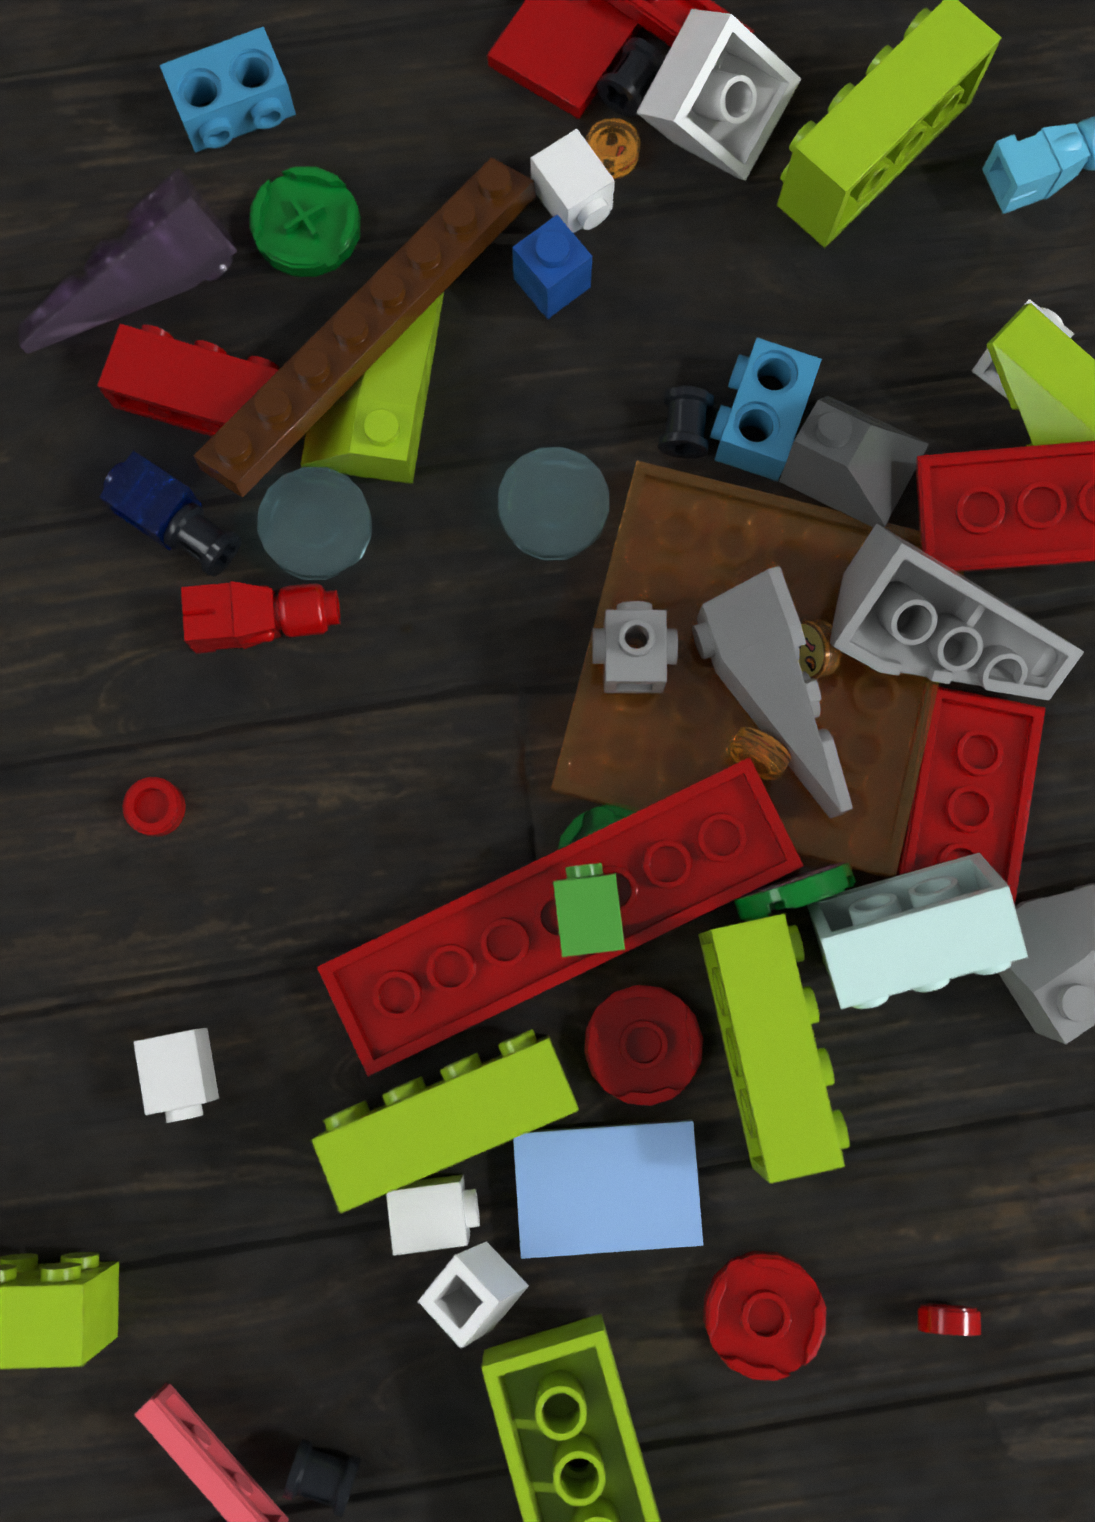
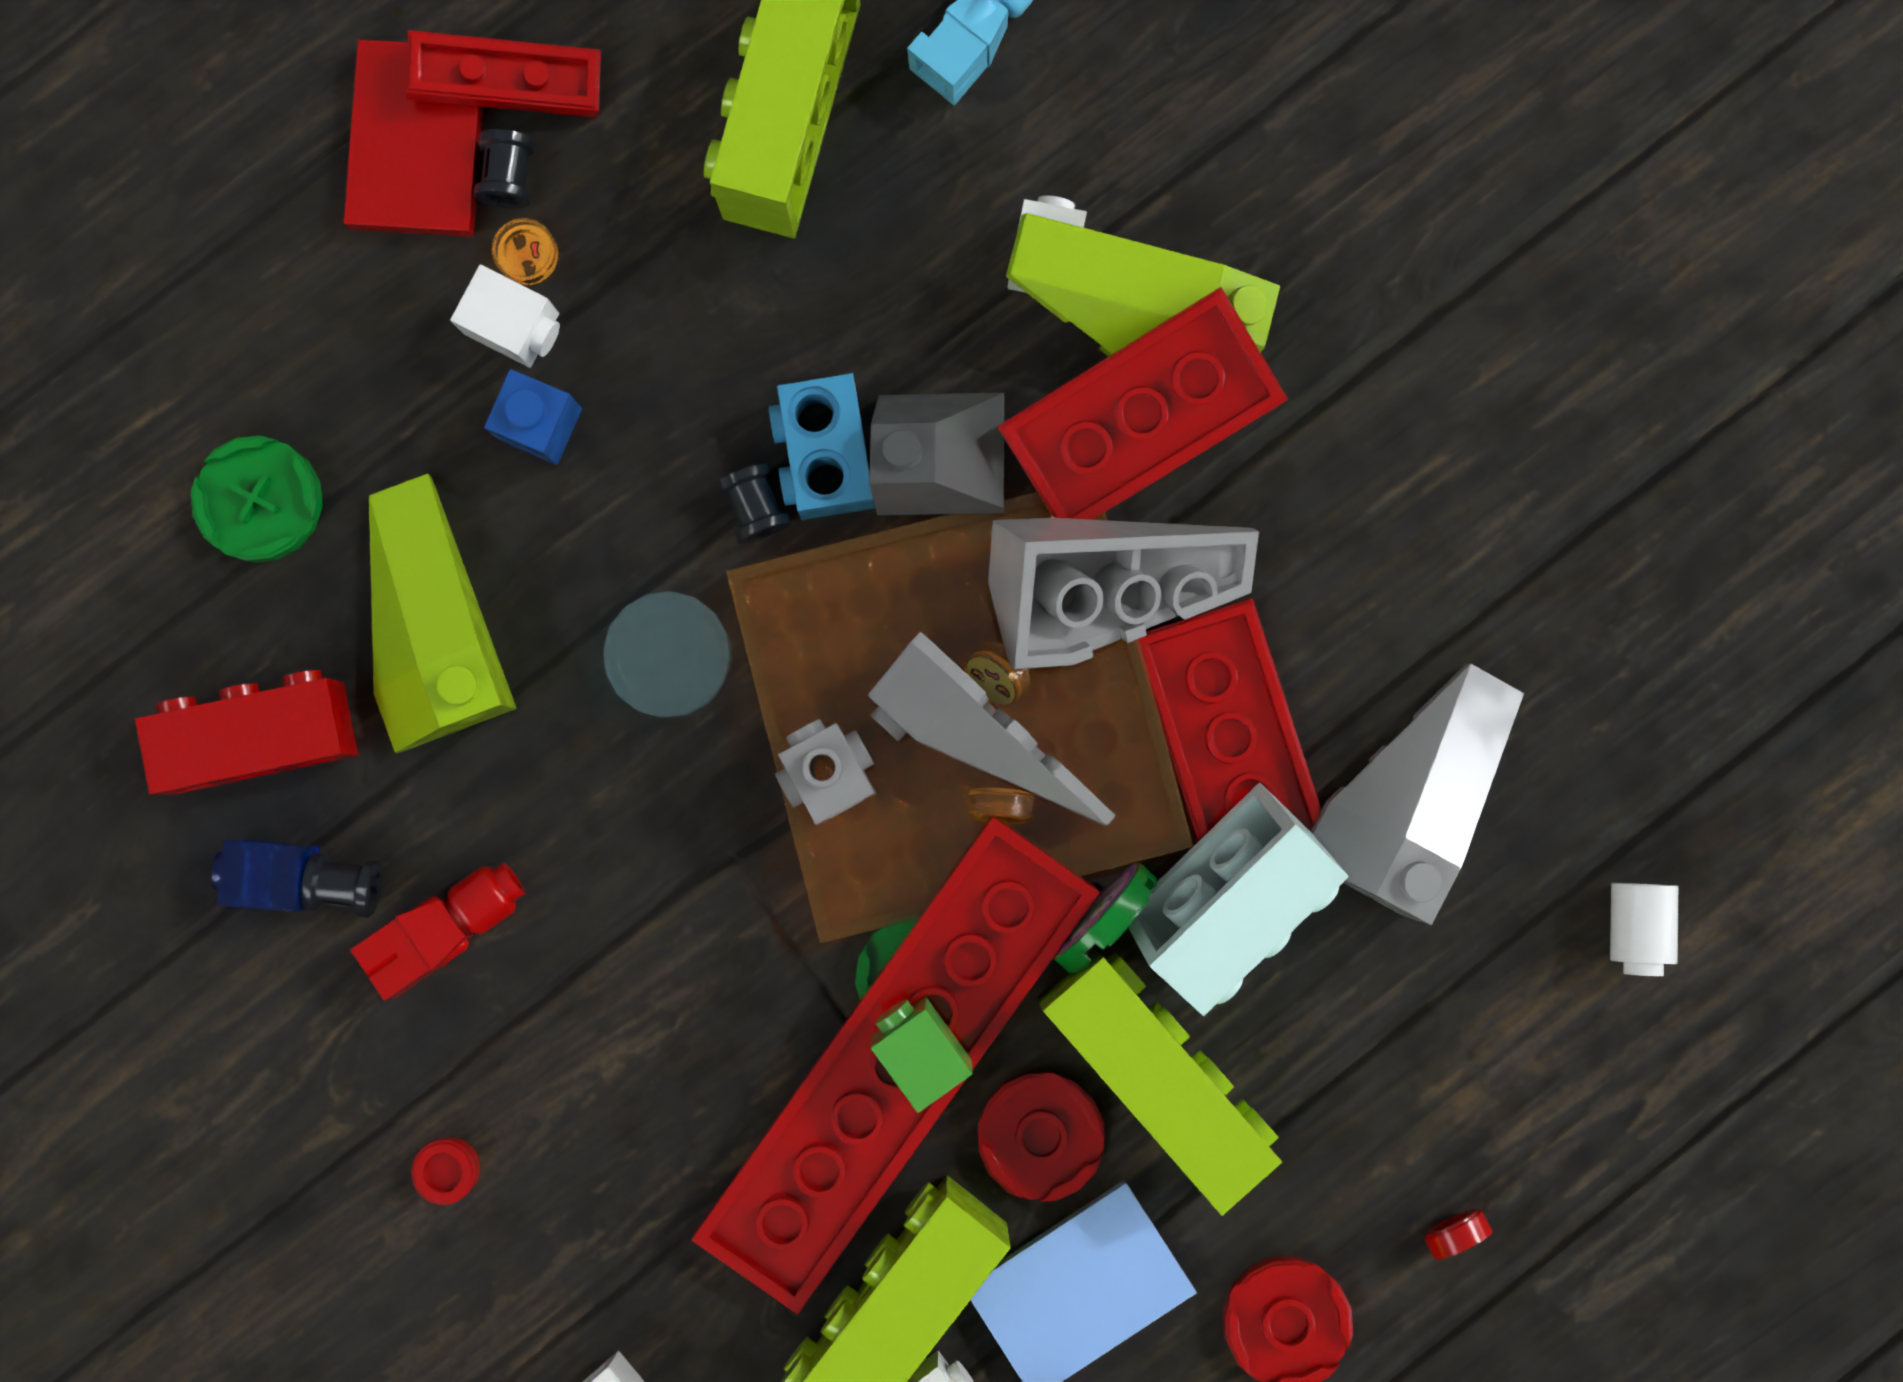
camera: 30 degrees left, 5 degrees up
clear purple wedge [18,168,237,354] -> none
dark azure brick [160,27,296,152] -> none
reddish brown plate [193,157,536,498] -> none
clear light blue tile [257,467,372,580] -> none
white slope [636,9,801,180] -> none

